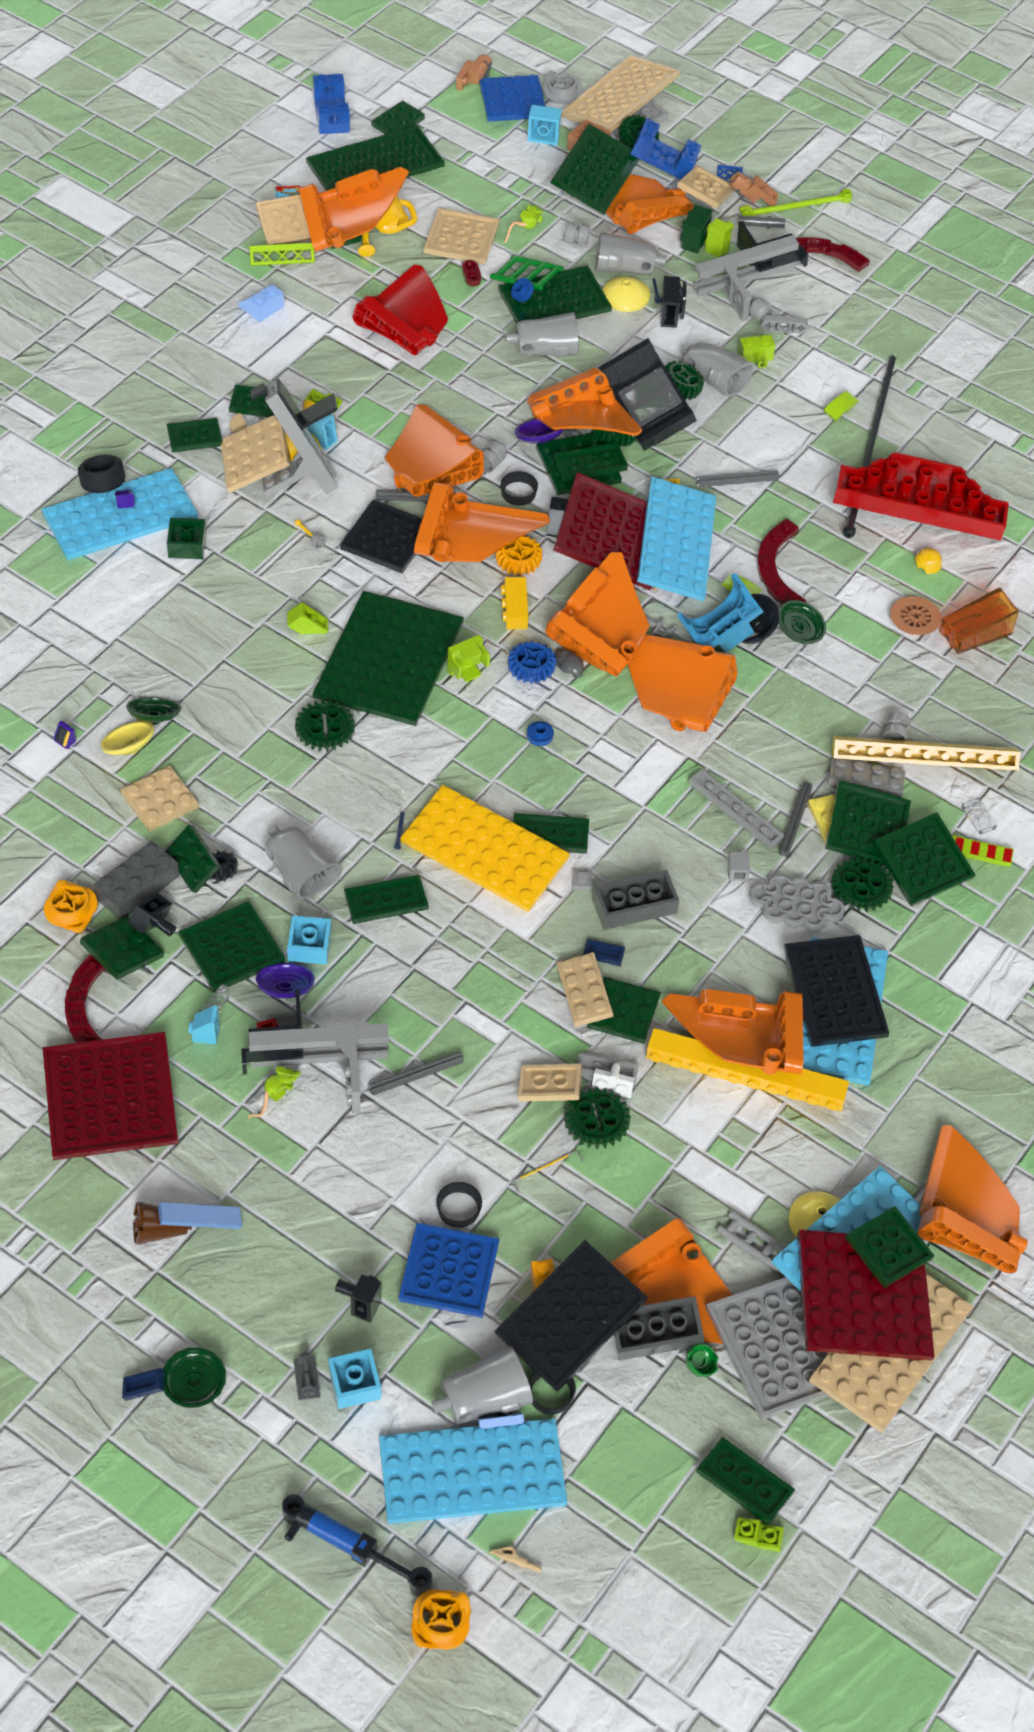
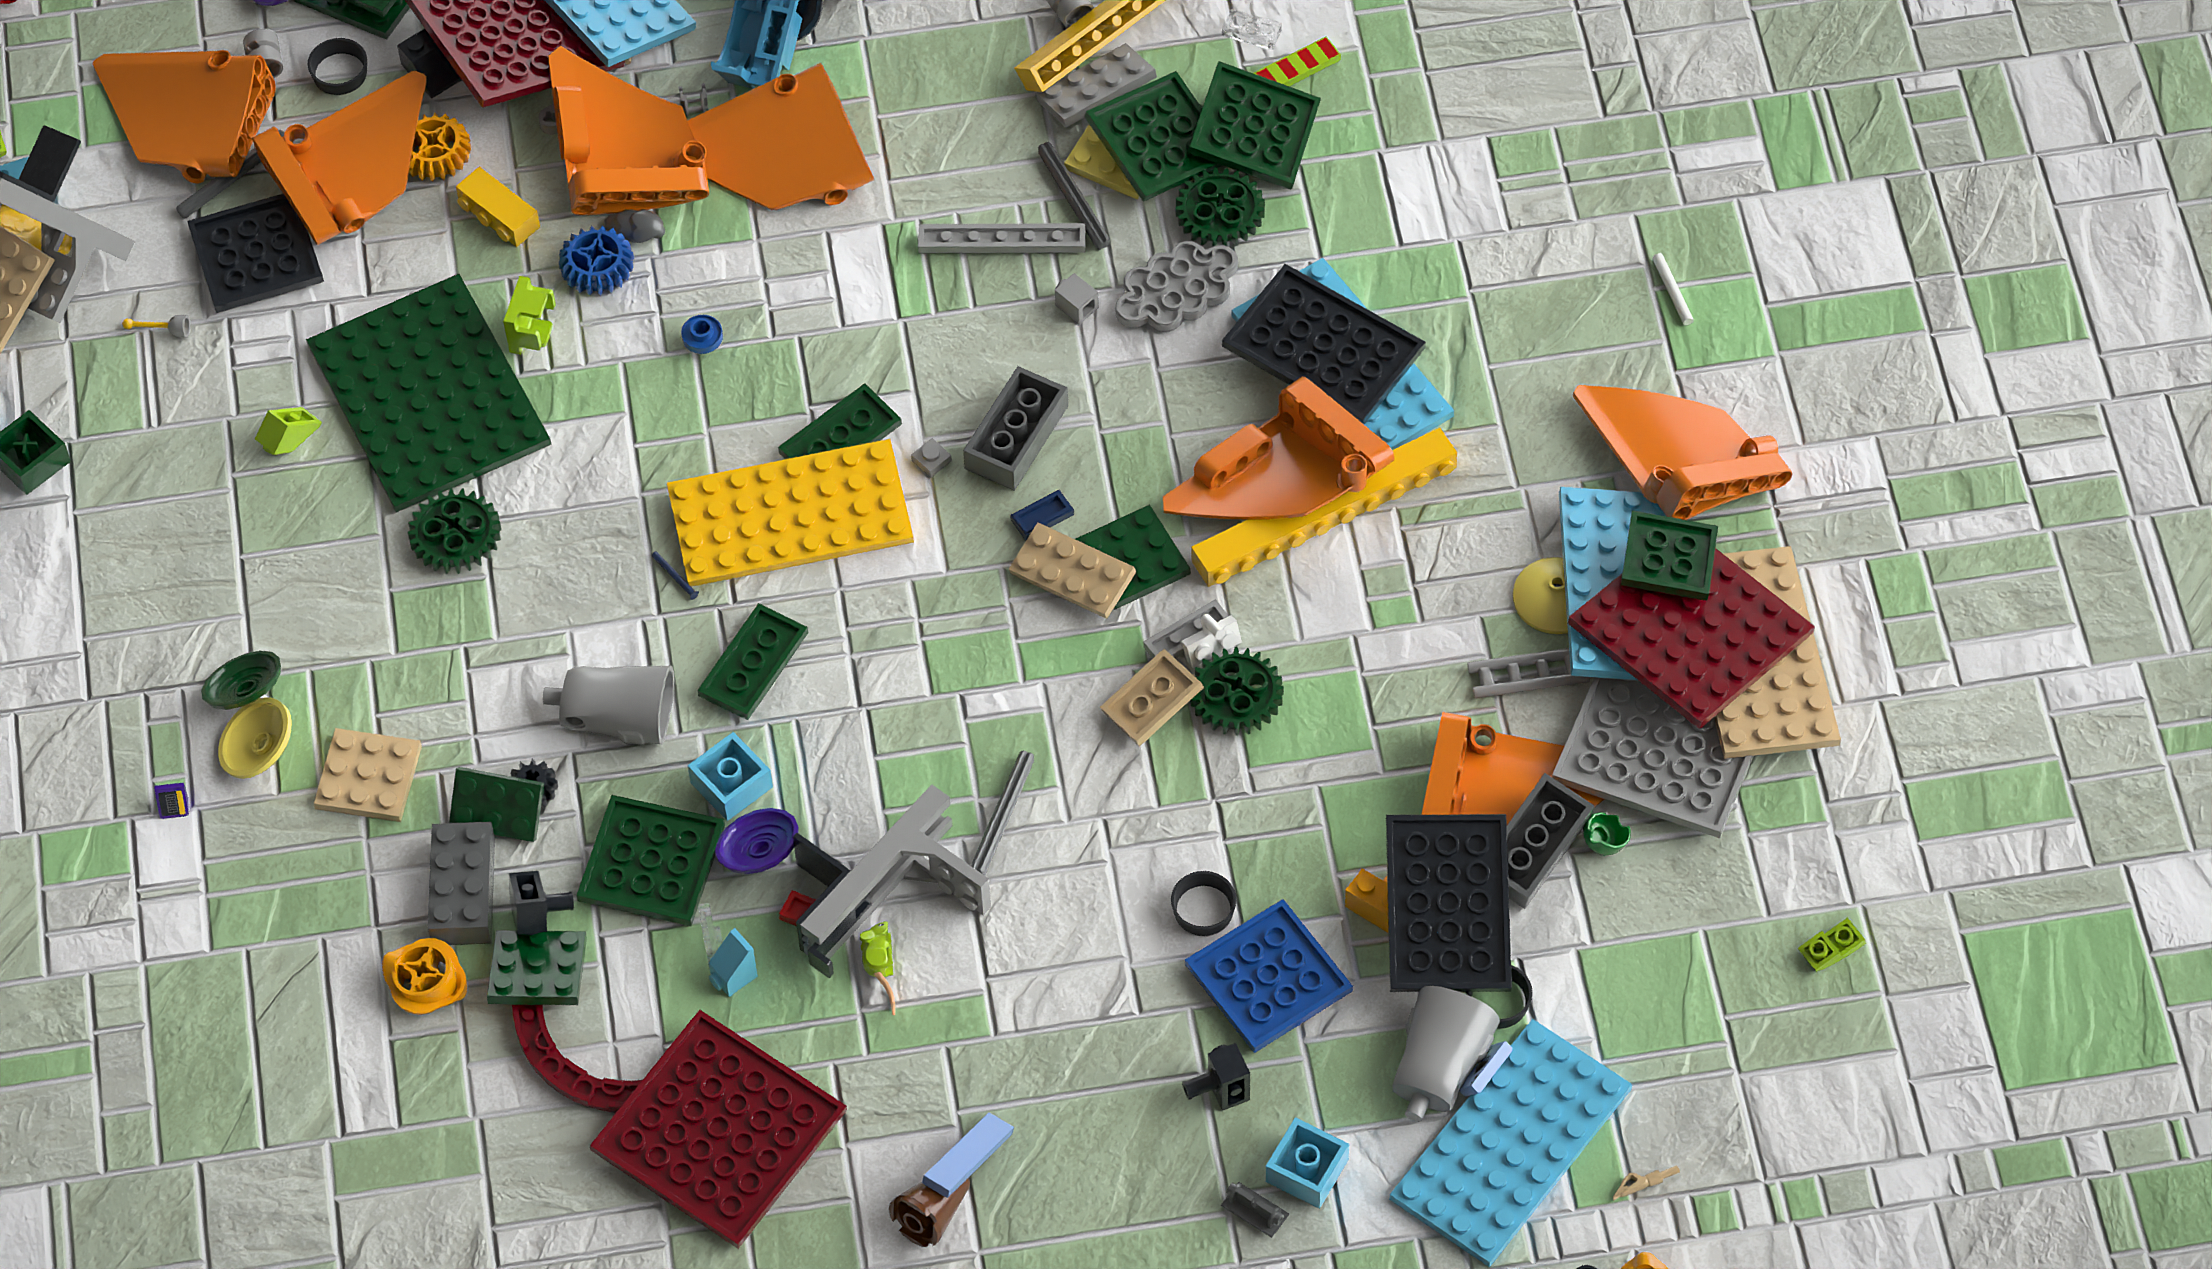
camera: 40 degrees left, 5 degrees up
yellow piece [511,1151,584,1193] -> none
dark green plate [696,1437,795,1526] -> none

